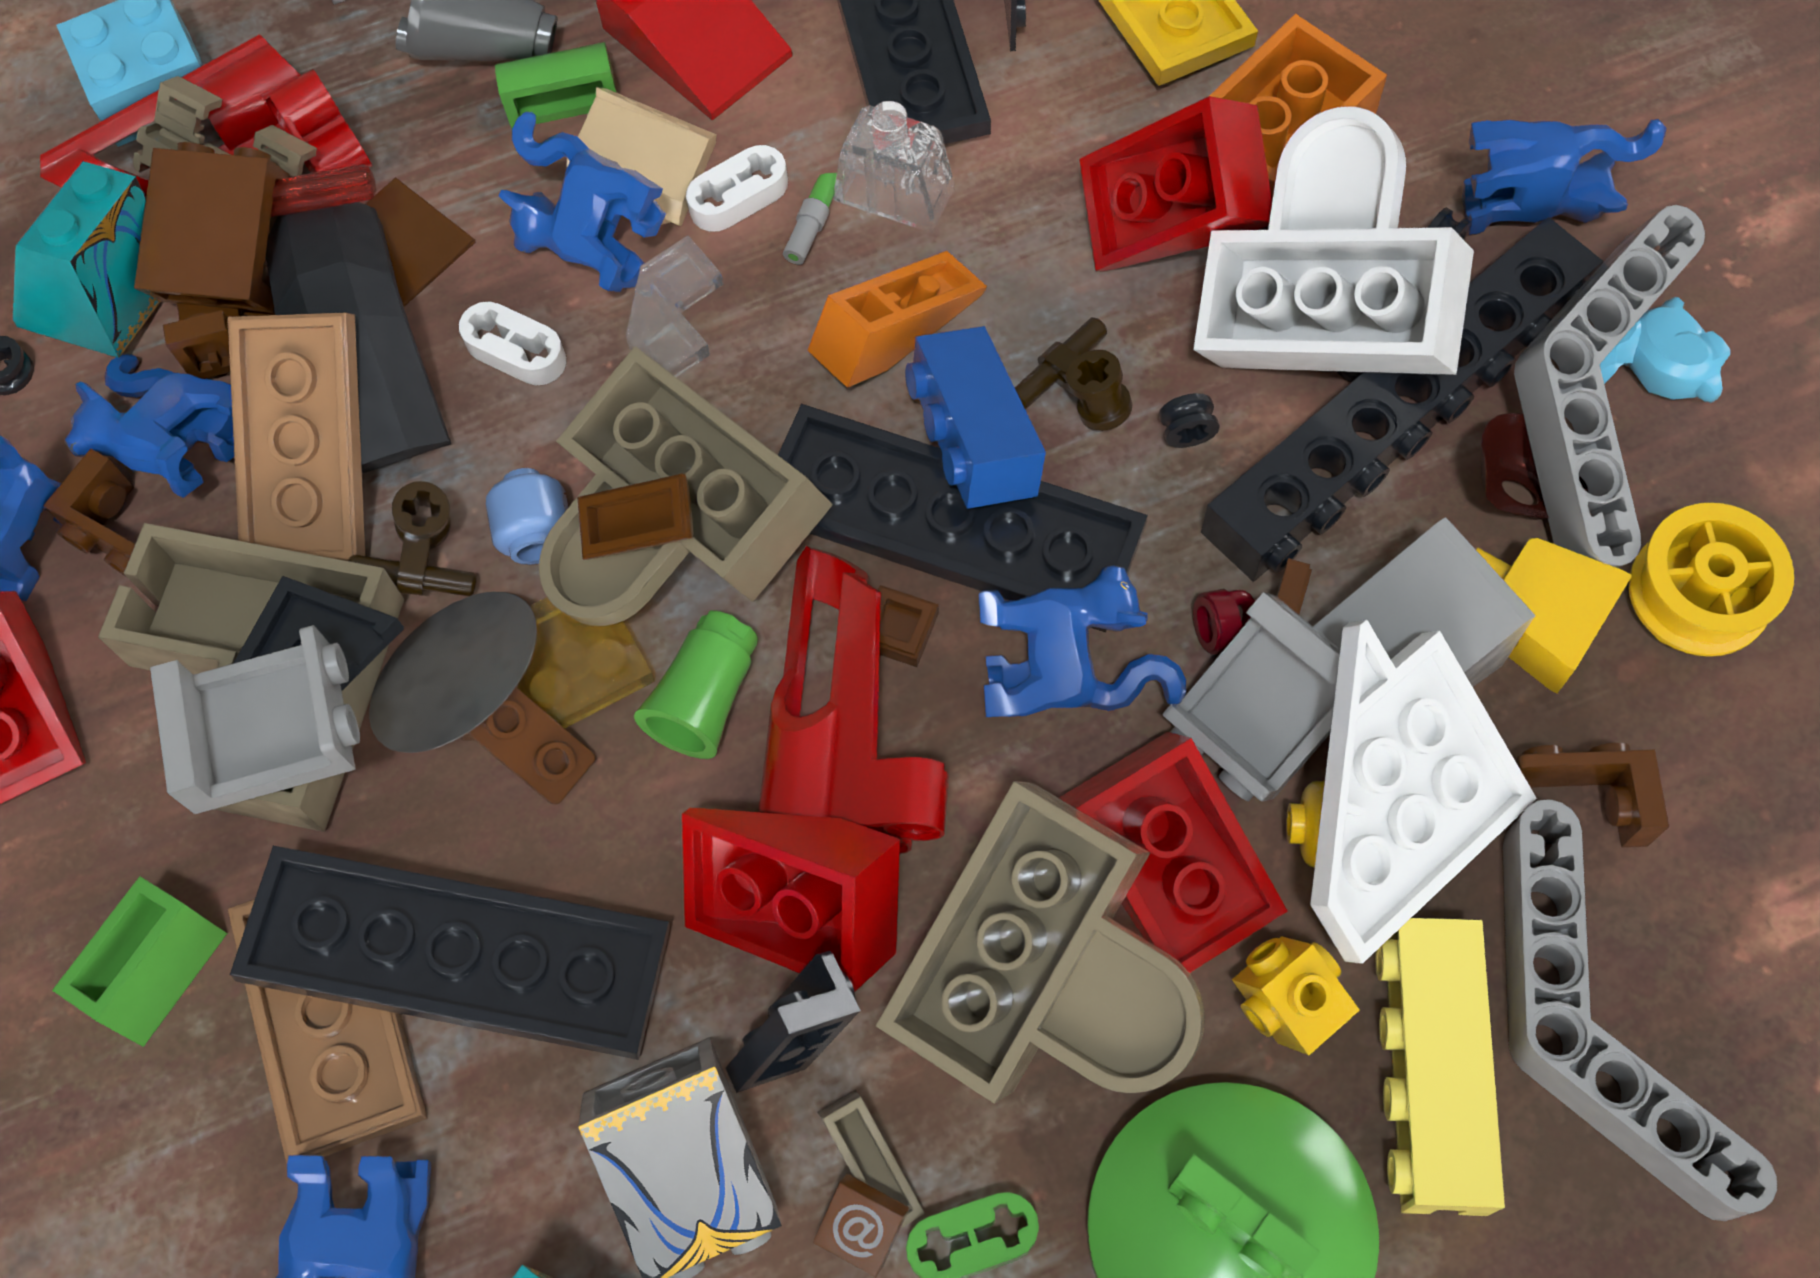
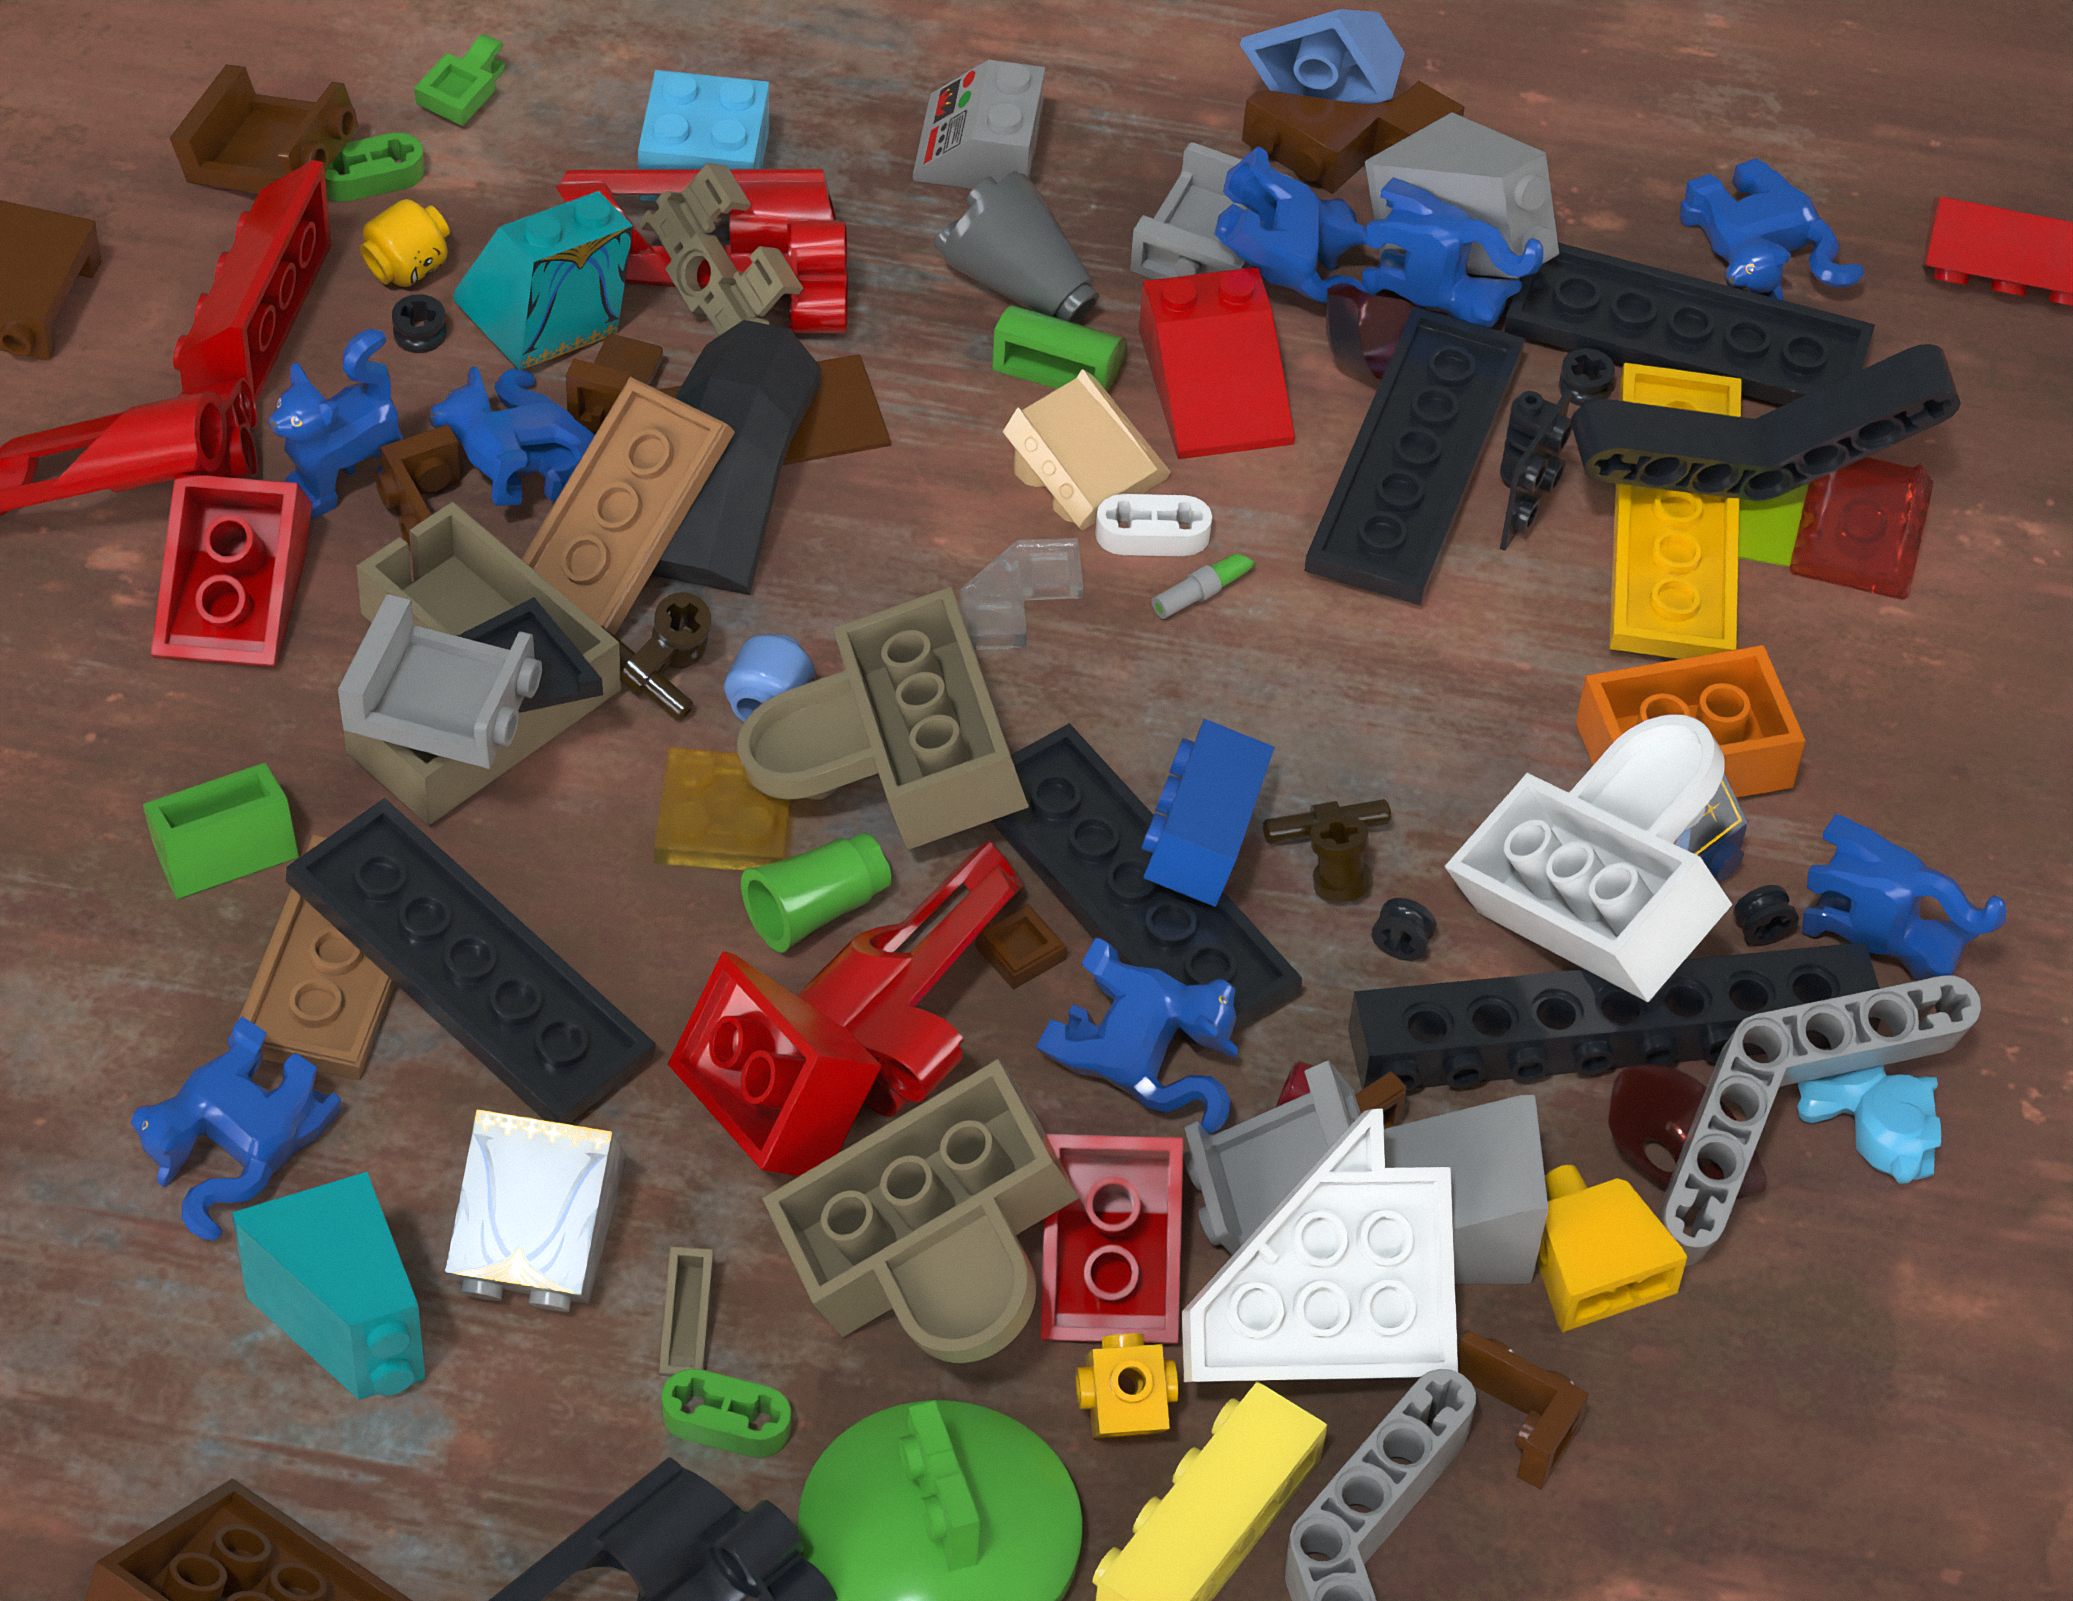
camera: 25 degrees right, 15 degrees down
reddish brown panel [134,142,289,313] -> none
clear red axle [271,164,377,217] -> none
flat silver sticker [369,591,537,753] -> none
white beam [459,301,566,385] -> none
reddish brown bracket [460,687,595,804] -> none
blue animal [499,112,666,292] -> none
reddish brown tile [577,473,694,560] -> none
black bracket [725,951,861,1093] -> none
orange slope [807,251,987,388] -> none
reddish brown tile [813,1173,910,1278] -> none
clear torso [833,101,955,233] -> none
red slope [1079,96,1272,272] -> none
yellow wheel [1629,503,1794,657] -> none

